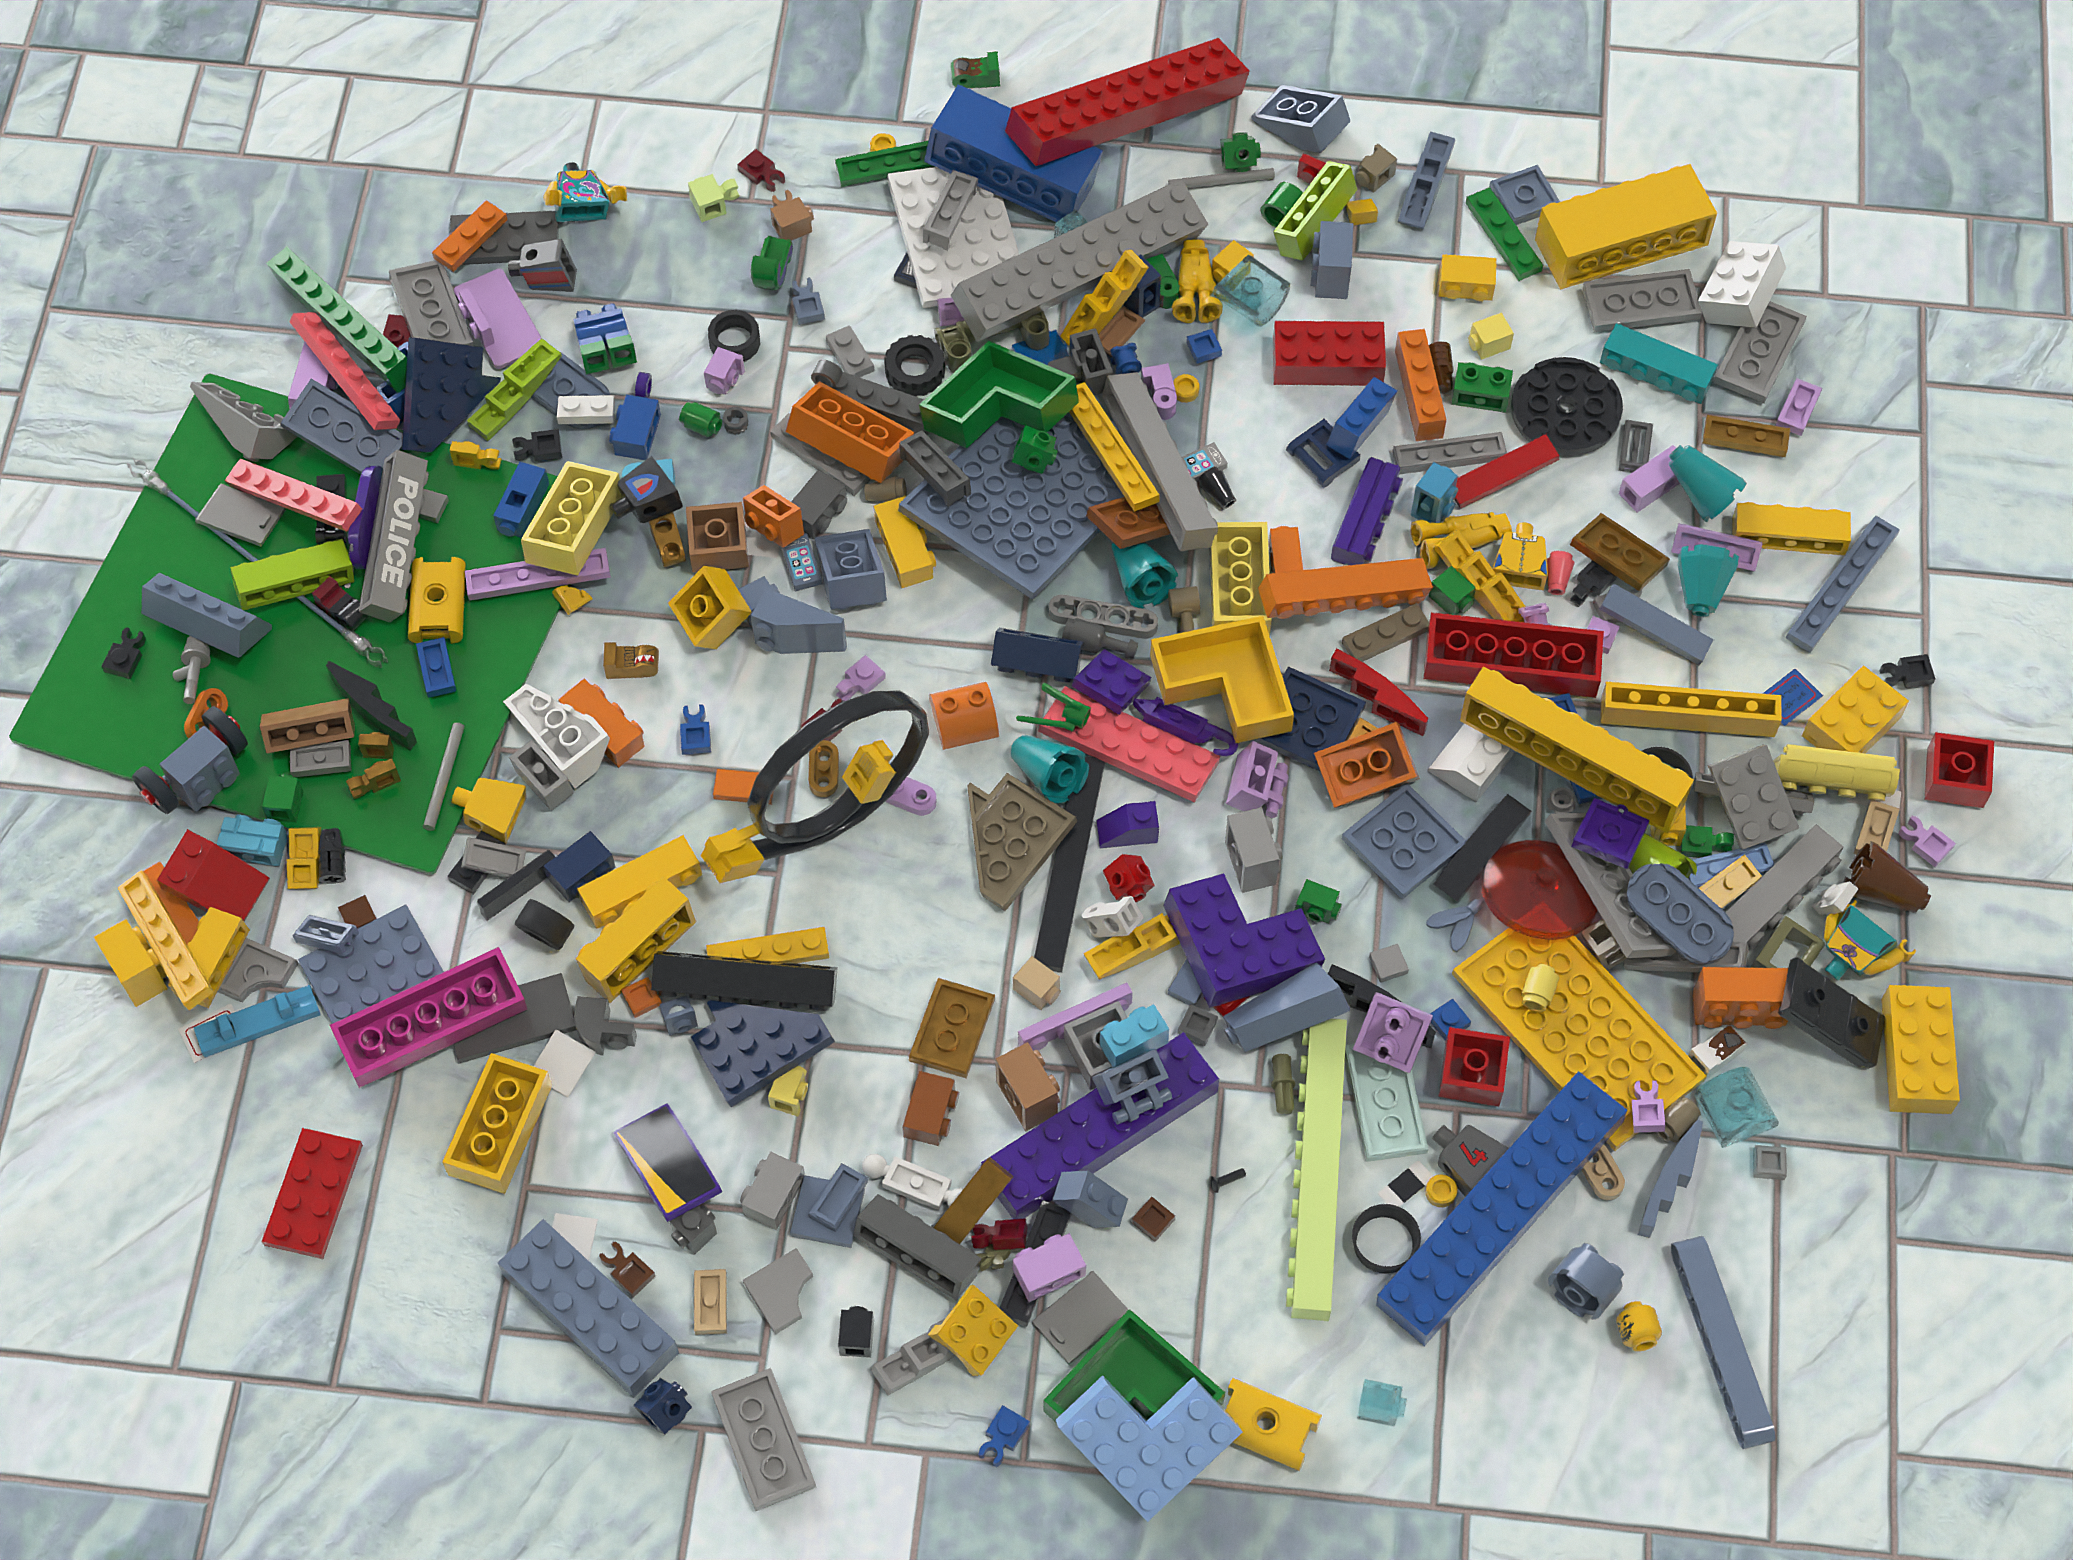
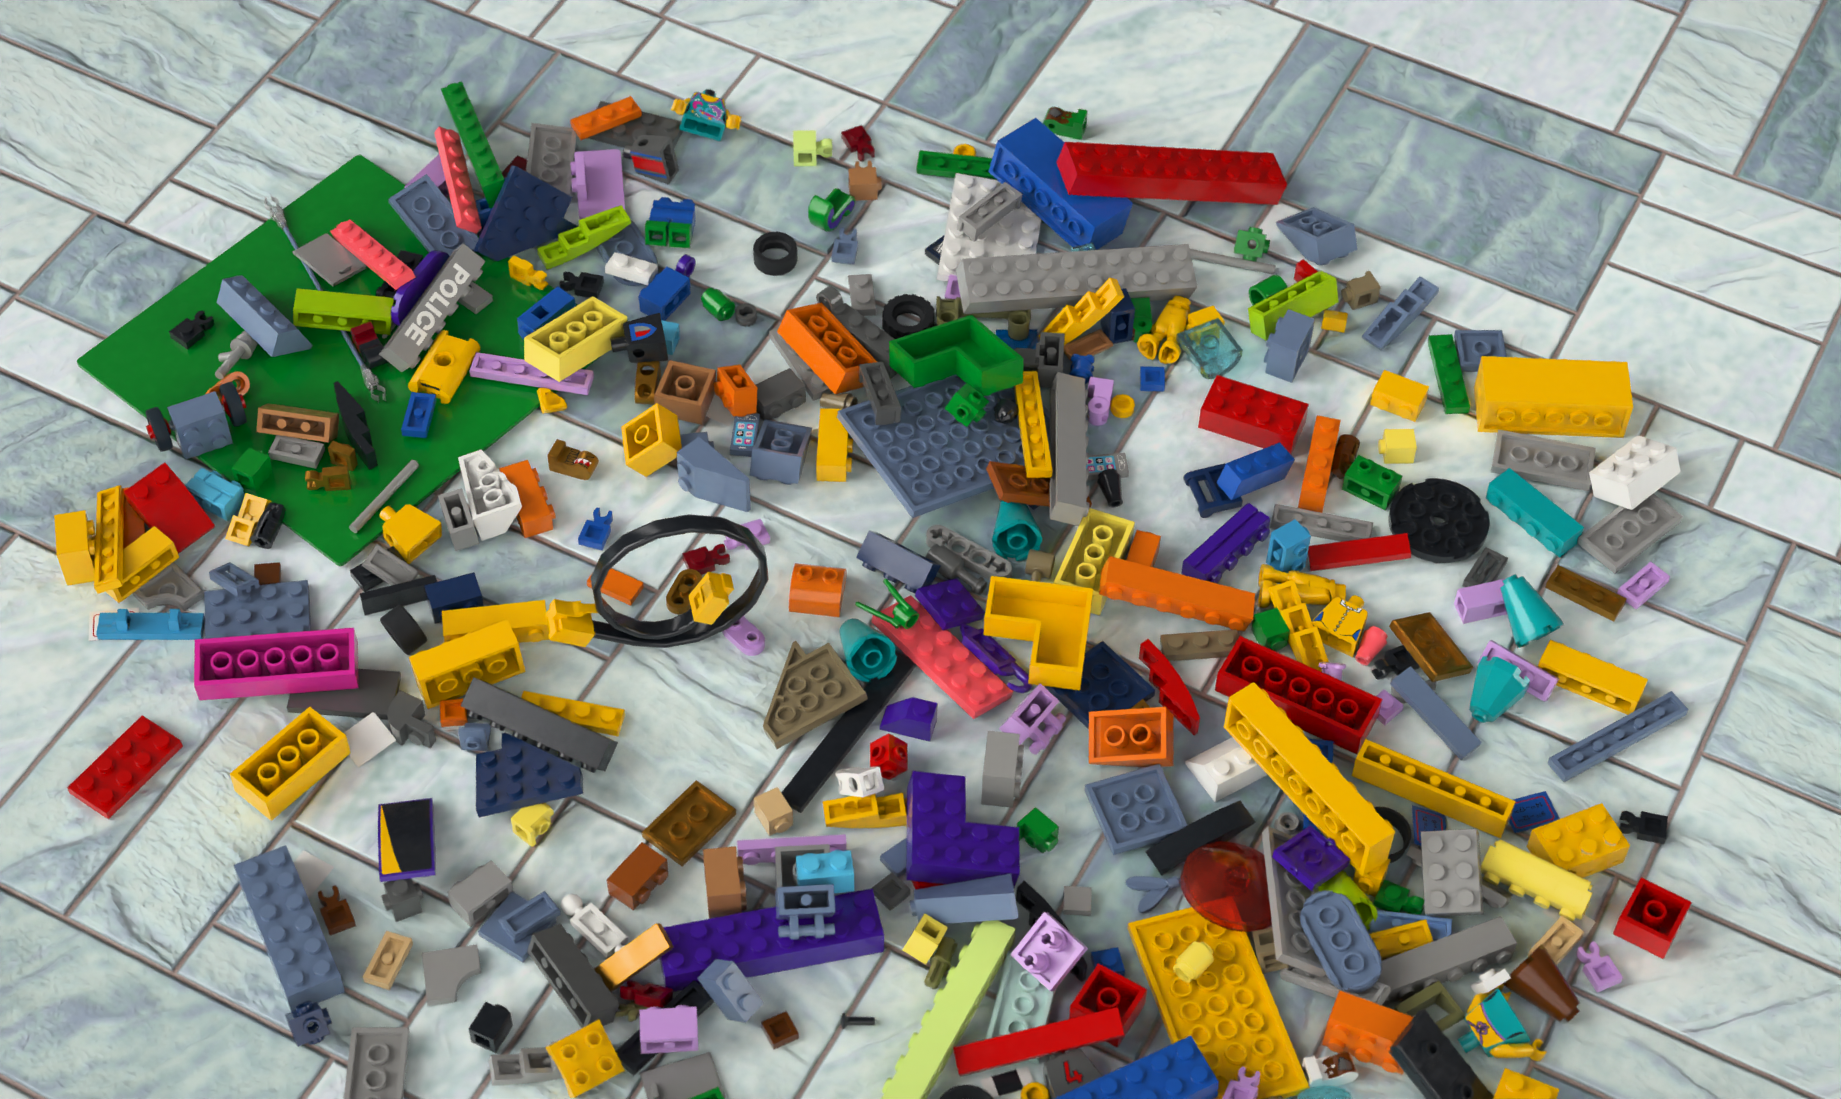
camera: 20 degrees right, 10 degrees down
light grey wedge [190,382,298,462] -> none
lavender brick [704,347,745,395] -> none
none -> light yellow brick [903,913,948,964]
none -> red tile [953,1007,1125,1077]
none -> black plate [994,399,1018,424]
none -> blue sticker [1412,805,1446,846]

